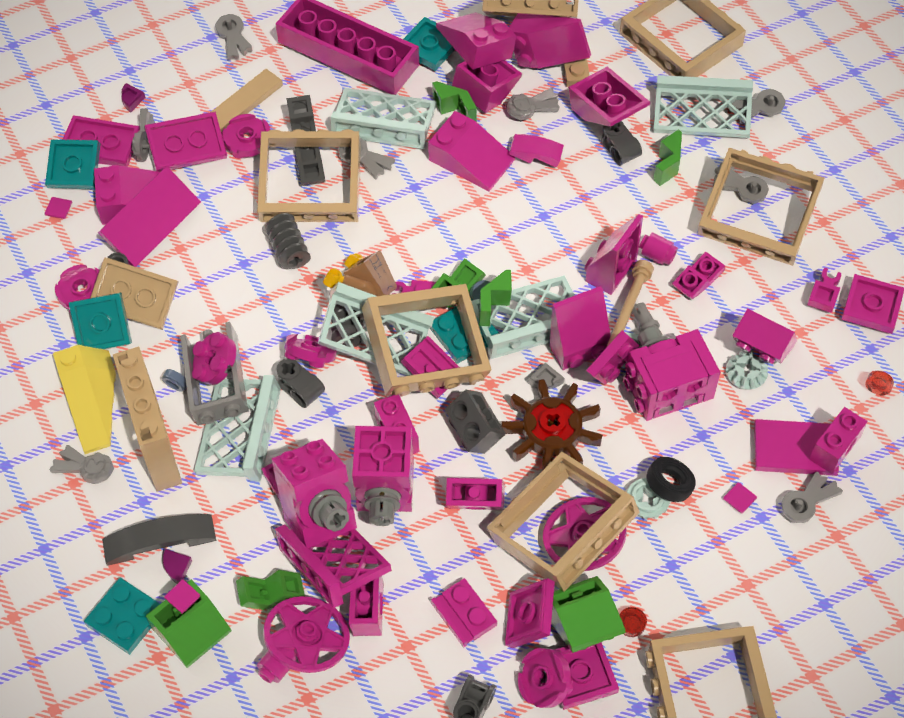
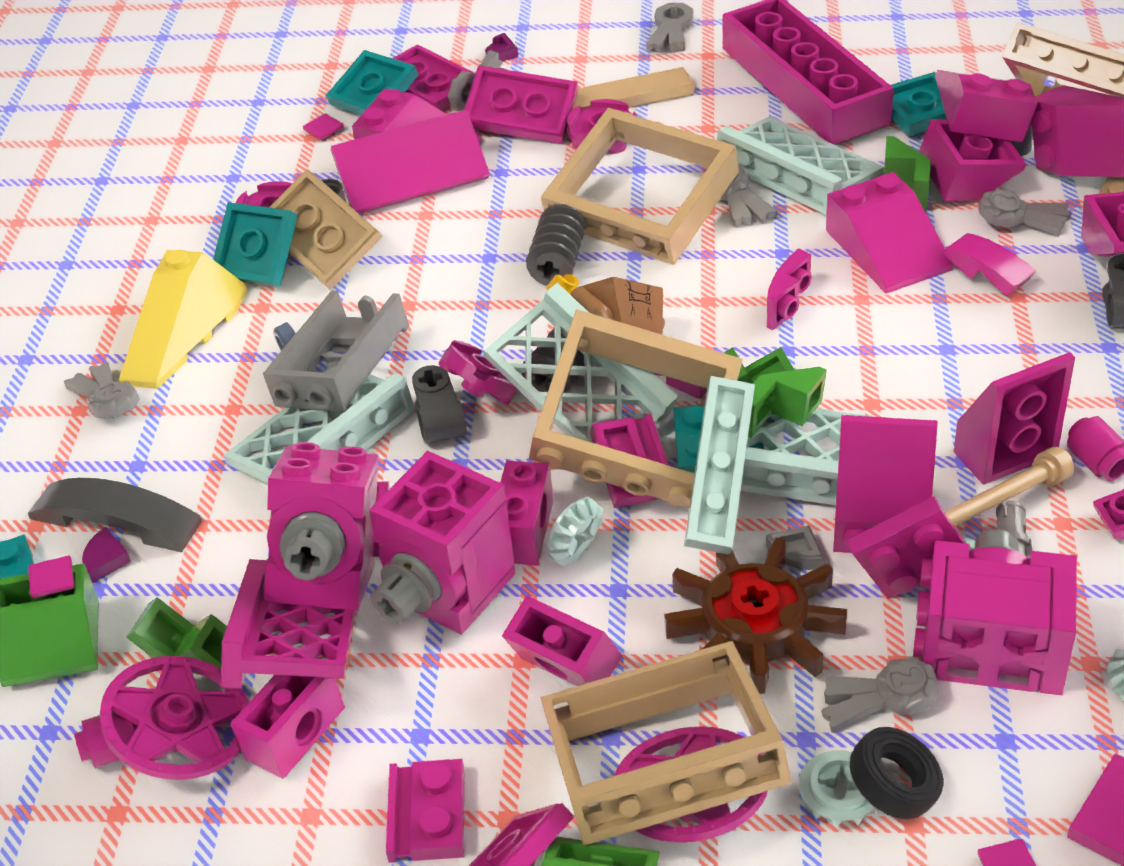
camera: 35 degrees right, 15 degrees down
tan window [112,346,183,492] -> none
dark pink plate [192,332,236,385] -> none
dark grey slope [286,95,326,185] -> none
dark grey brick [444,389,506,454] -> none
none -> light aqua gear [547,497,603,566]
none -> light aqua plate [684,376,755,555]
none -> dark pink slope [766,248,812,331]
none -> light grey piece [821,656,939,733]

